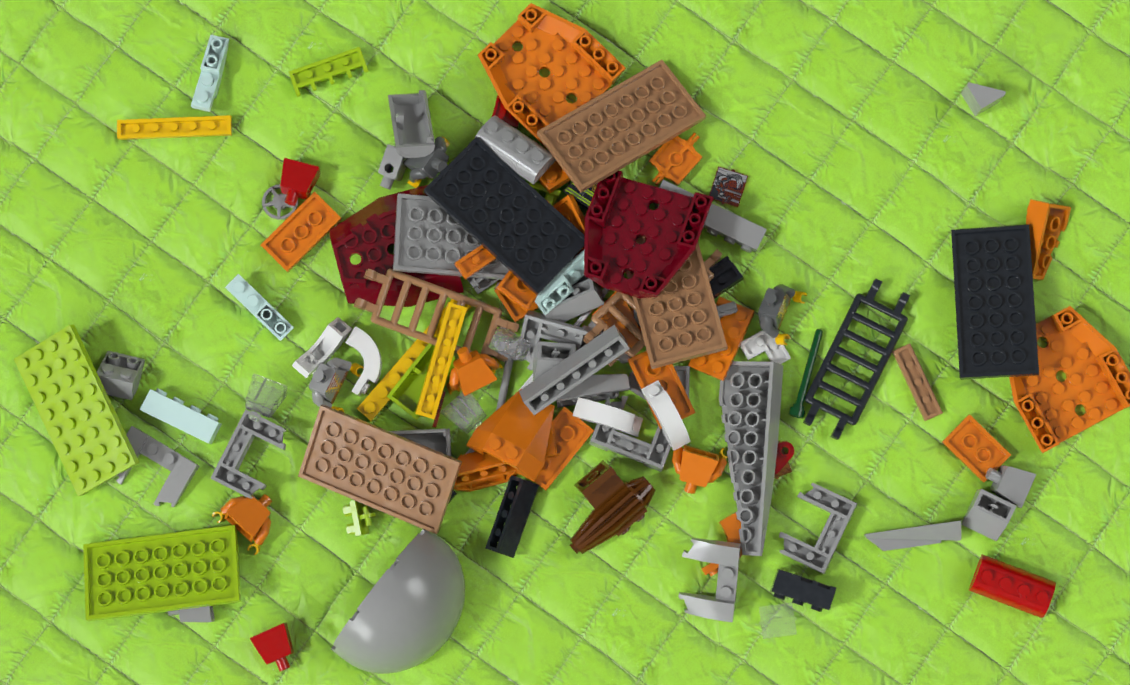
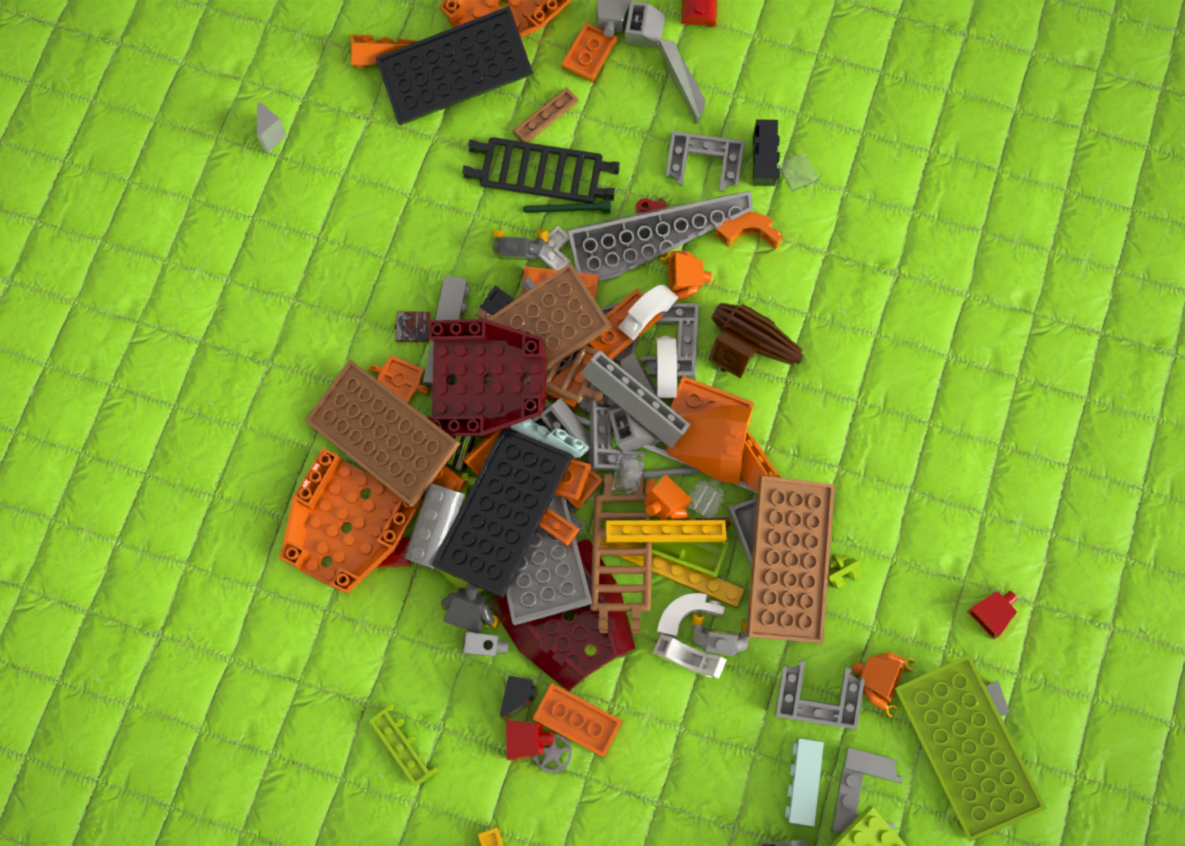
camera: 110 degrees left, 10 degrees down
light aqua slope [225,274,294,341] -> none
clear torso [245,373,288,422] -> none
light grey windscreen [331,529,465,674] -> none
light grey container [388,90,435,158] -> none
black brick [485,475,539,558] -> none
light grey wedge [679,538,741,623] -> none
none -> black slope [500,675,537,720]

